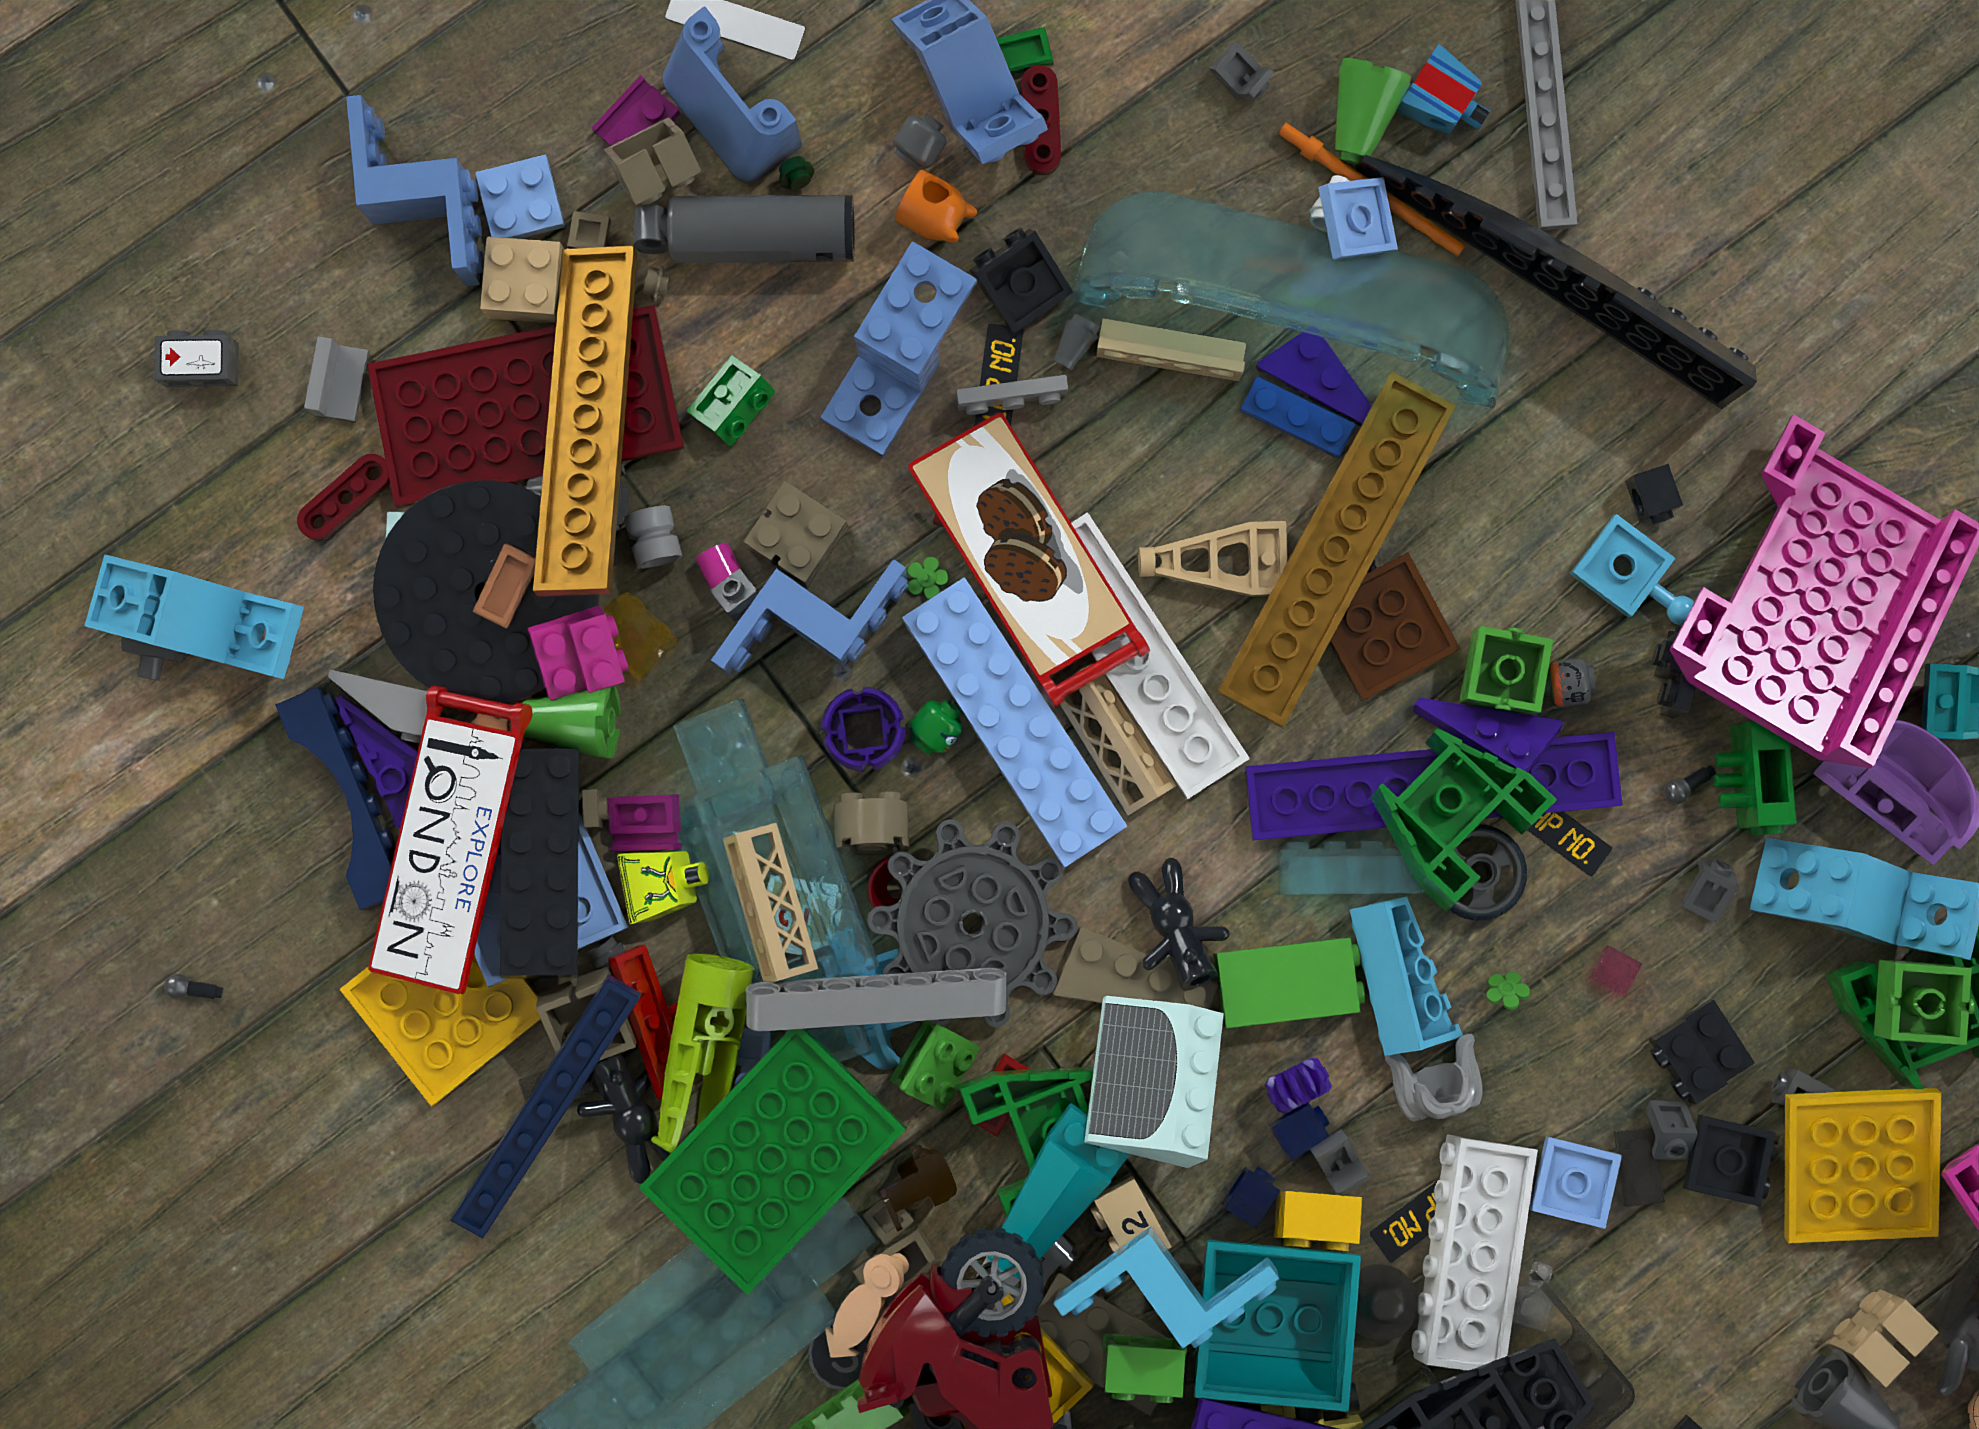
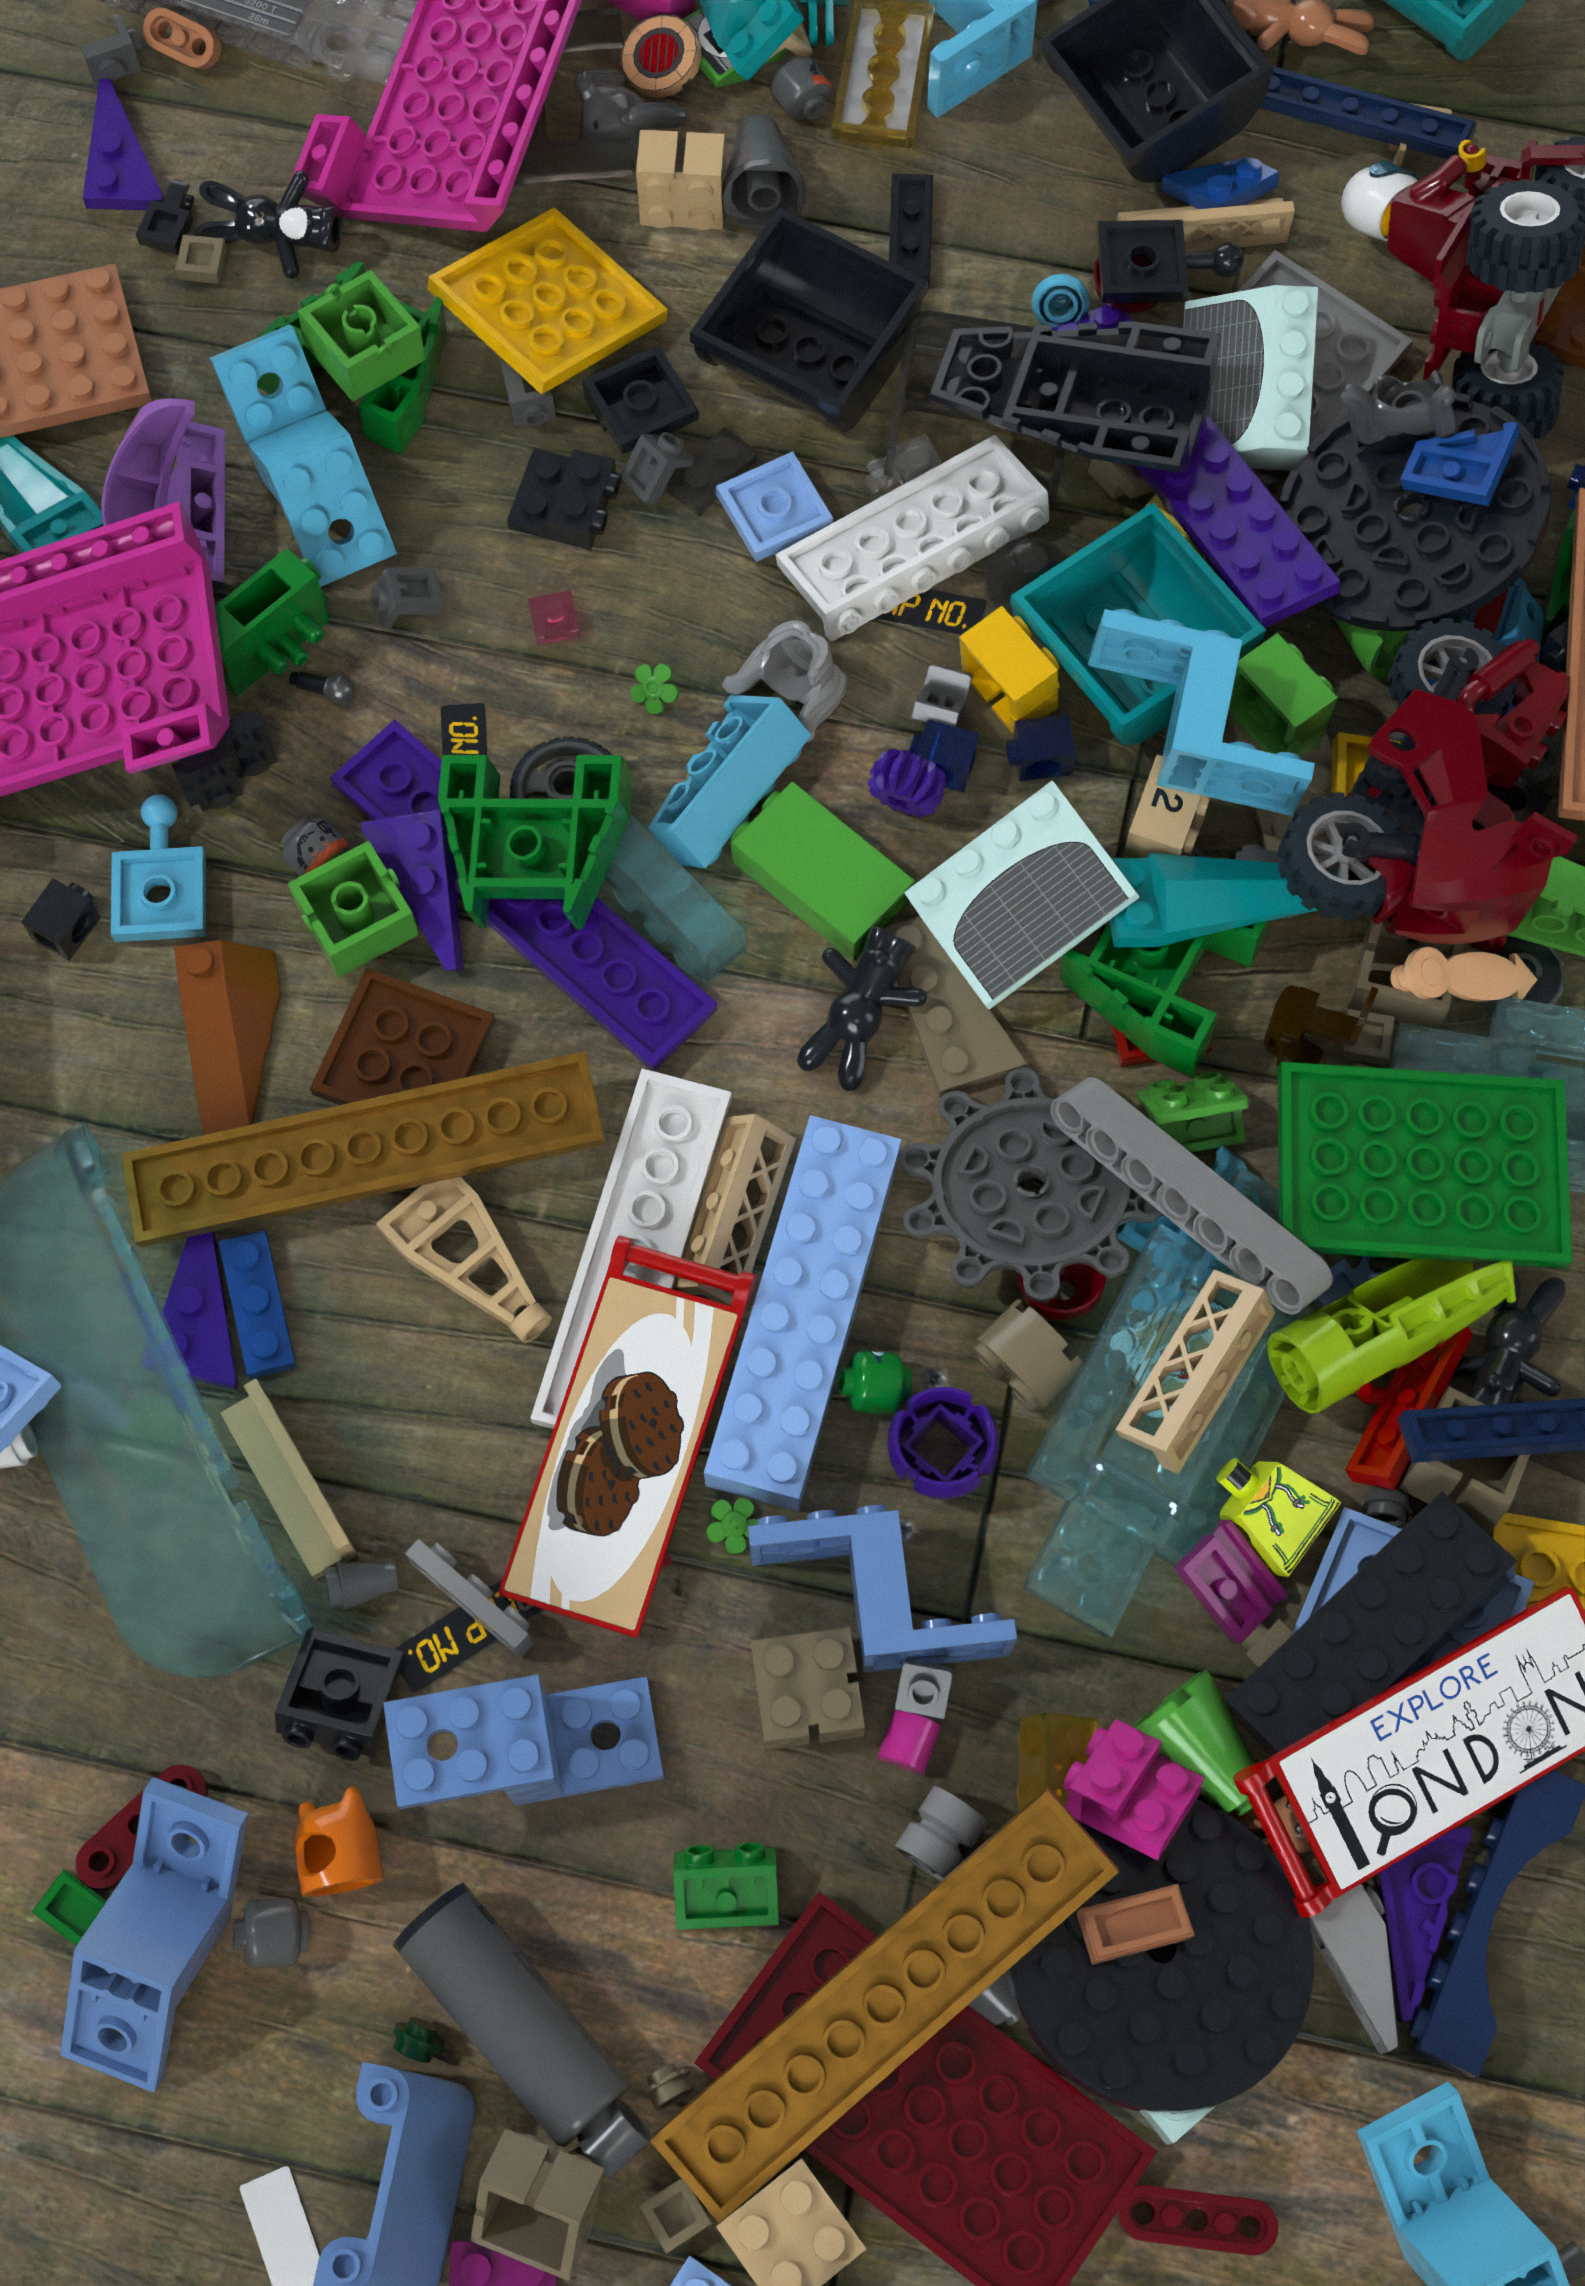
camera: 130 degrees left, 15 degrees down
none -> dark orange wedge [174,940,281,1135]
none -> black container [690,207,928,432]

